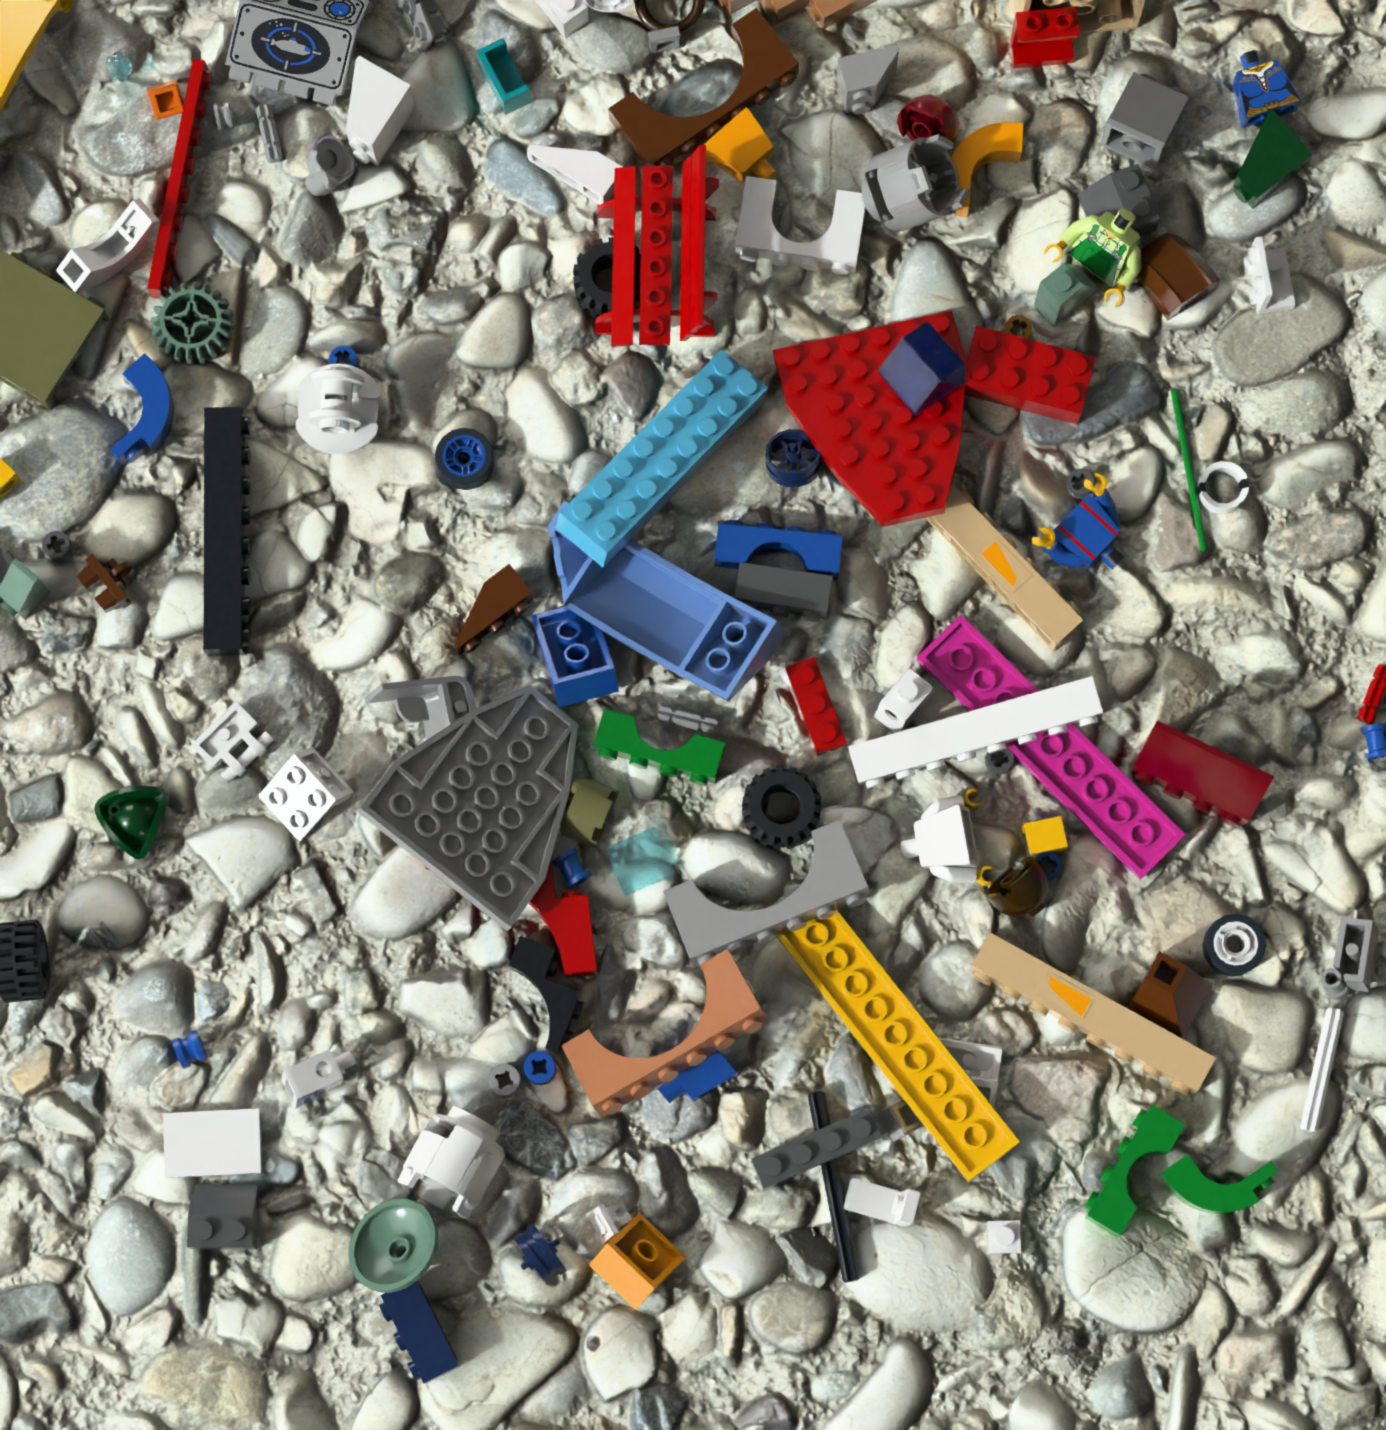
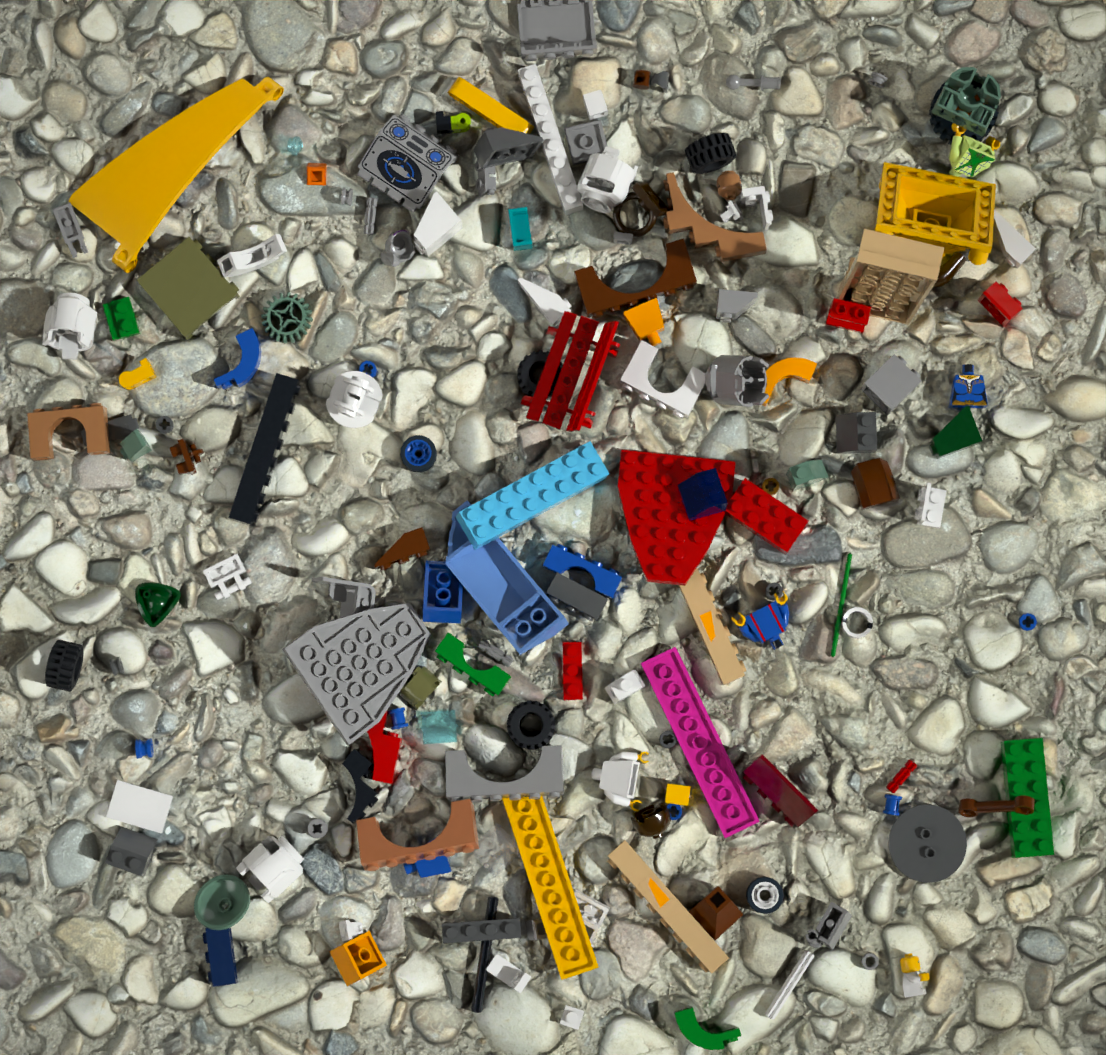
camera: 20 degrees right, 5 degrees up
red plate [147,59,212,299] -> none
white bracket [259,747,354,840] -> none
white torso [281,1050,357,1109] -> none
dark blue wheel [514,1224,567,1285] -> none
blue wheel [523,1051,557,1085] -> none
dark blue wheel [765,429,821,487] -> none
white brick [848,676,1103,789] -> none
dark red cylinder [897,94,959,142] -> none
torso [1044,209,1141,308] -> none
green arch [1083,1105,1186,1238] -> none

